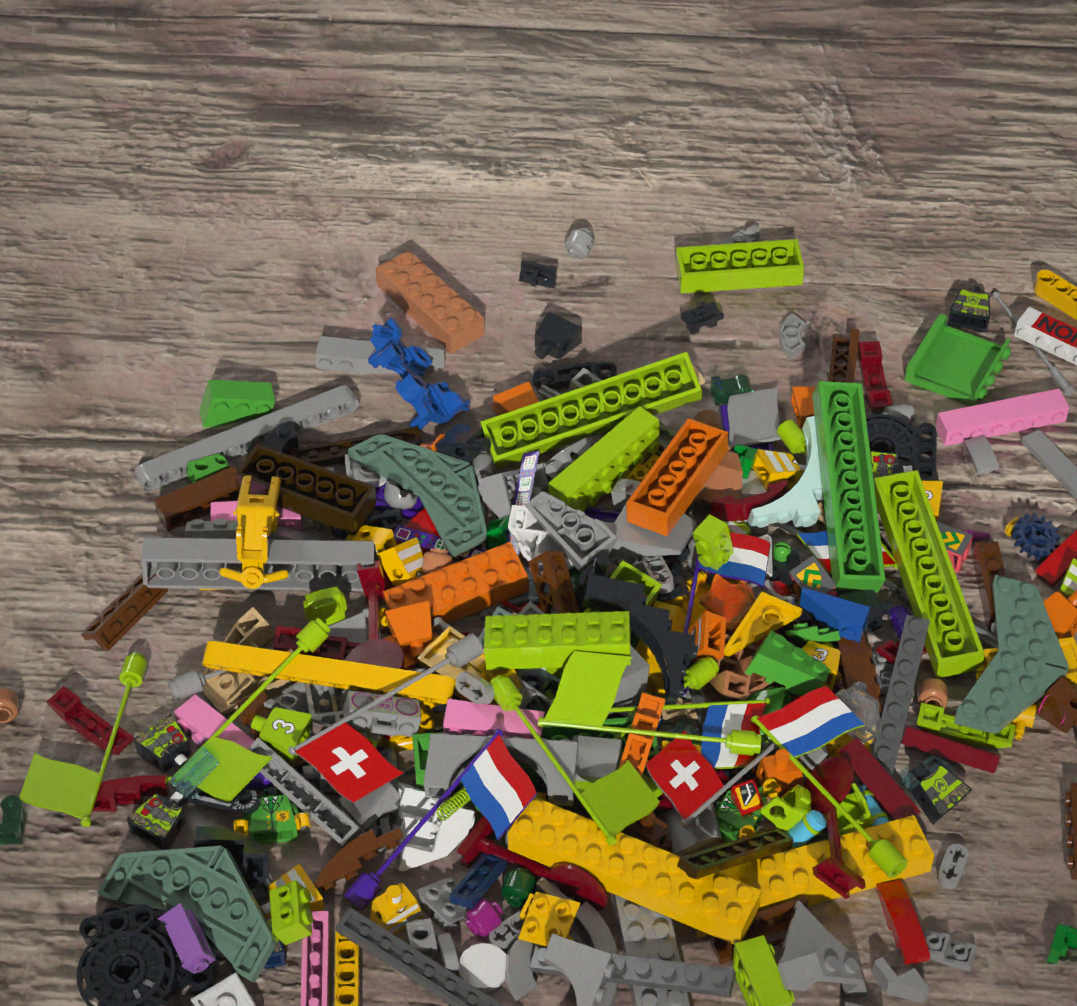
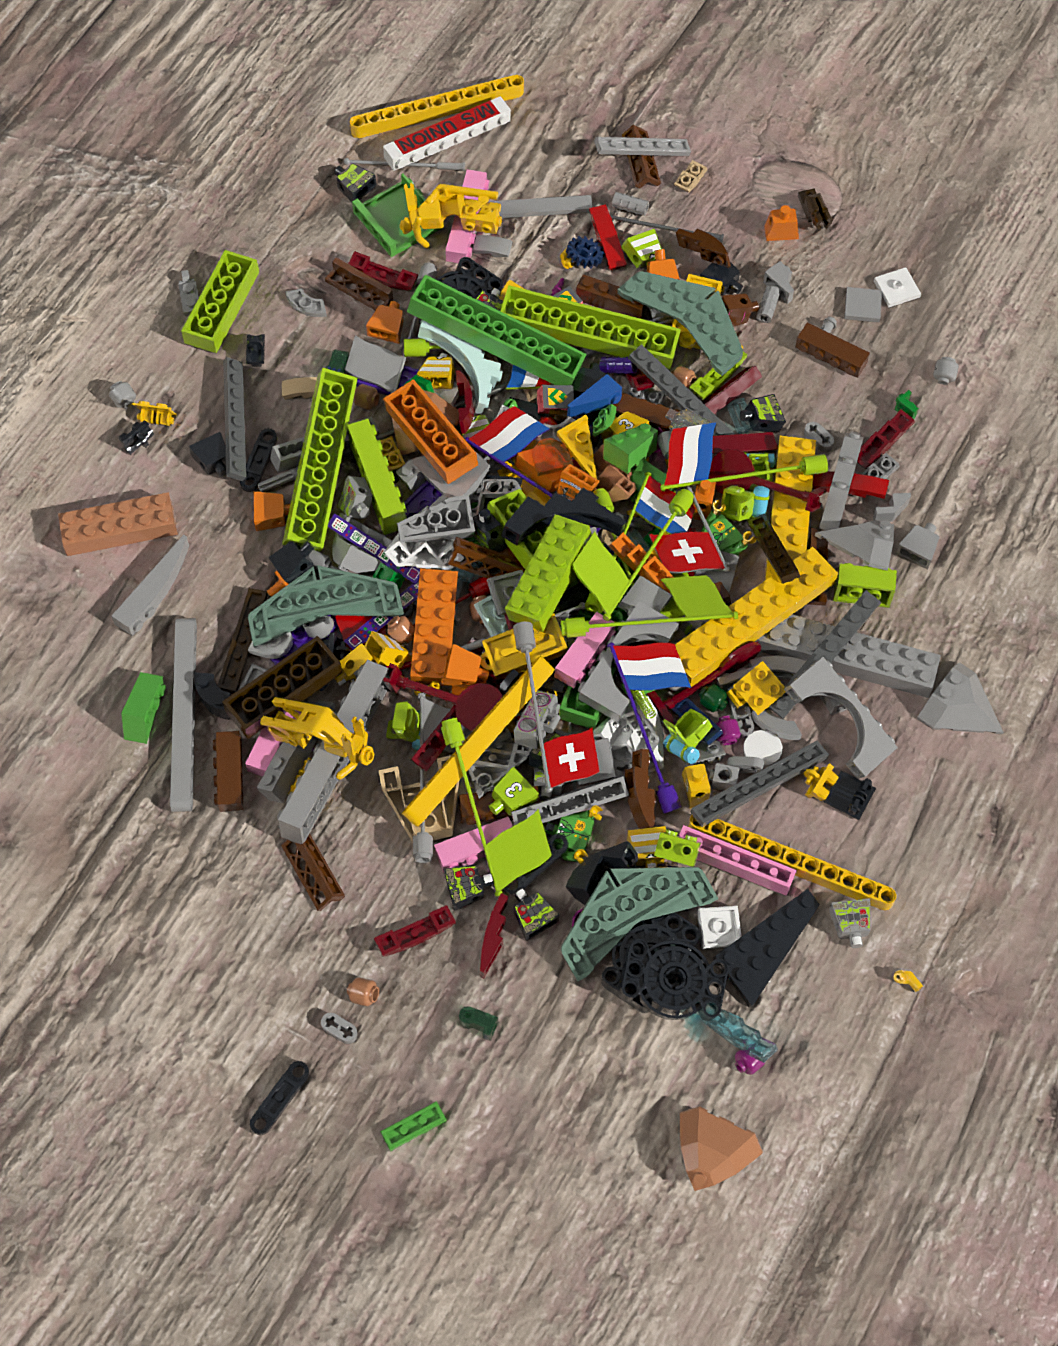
camera: 65 degrees left, 15 degrees up
lime flag [19,653,147,827] -> none
medium lavender window [157,903,216,974] -> none
clear light blue tile [169,746,220,798] -> none
bright green leg [187,454,231,484] -> none
blue gear [368,318,471,431] -> none
light grey beam [456,672,494,705] -> none
lime brick [693,514,734,571] -> none
slope [731,779,764,816] -> none
none -> yellow hinge [132,401,176,426]
none -> dark grey plate [223,357,246,481]
none -> yellow piece [400,183,502,248]
none -> lime piece [663,709,712,764]
none -> light grey arch [819,431,864,530]
none -> dark red slope [857,409,915,470]

